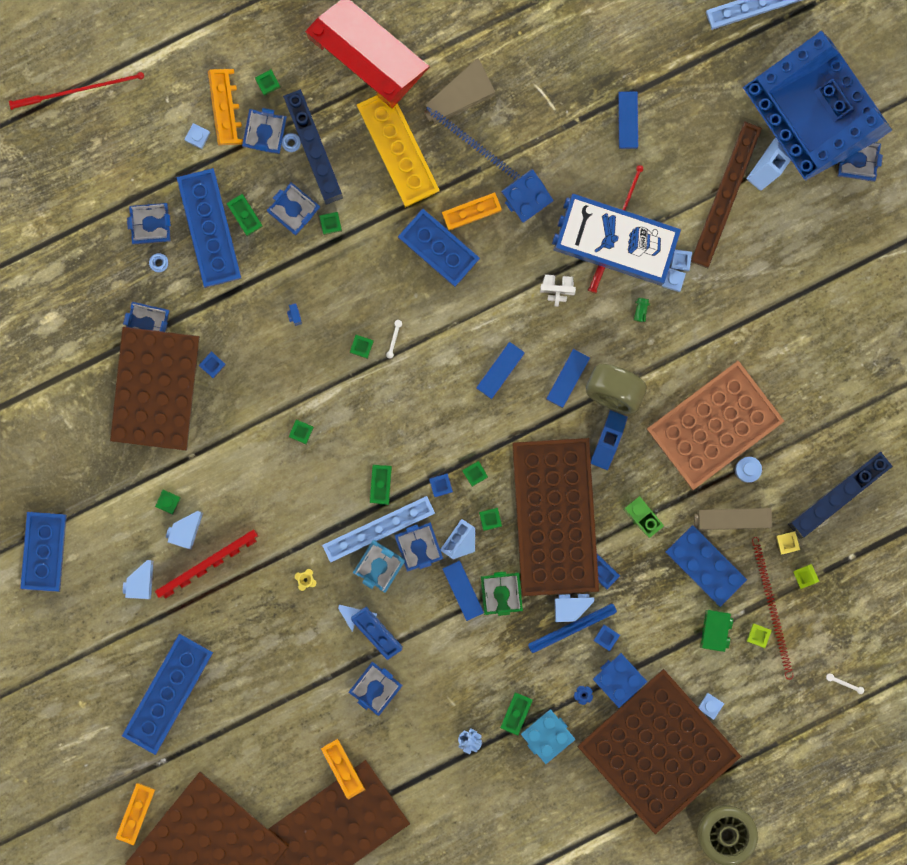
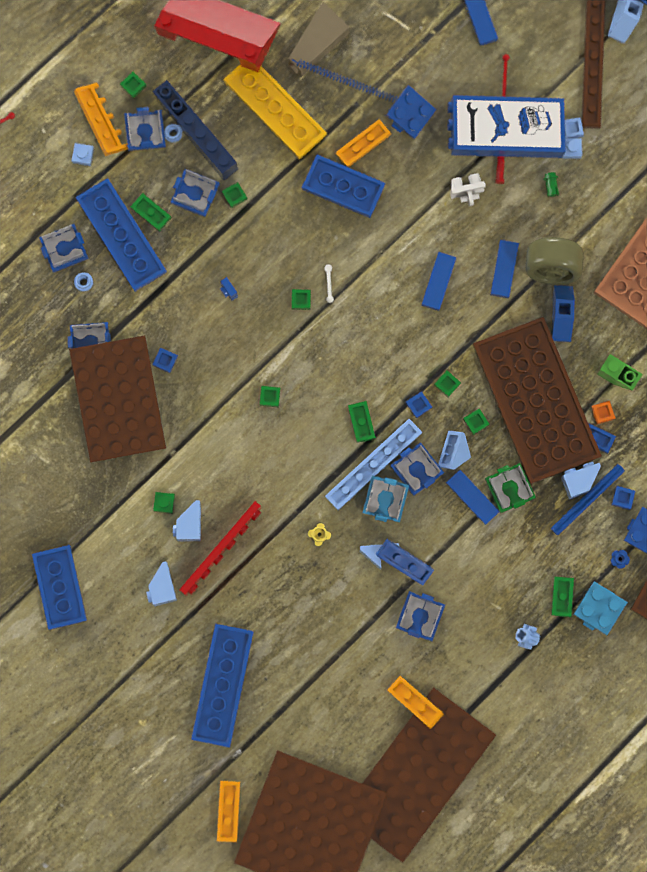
camera: 15 degrees left, 5 degrees down
none -> orange tile [591,400,616,425]

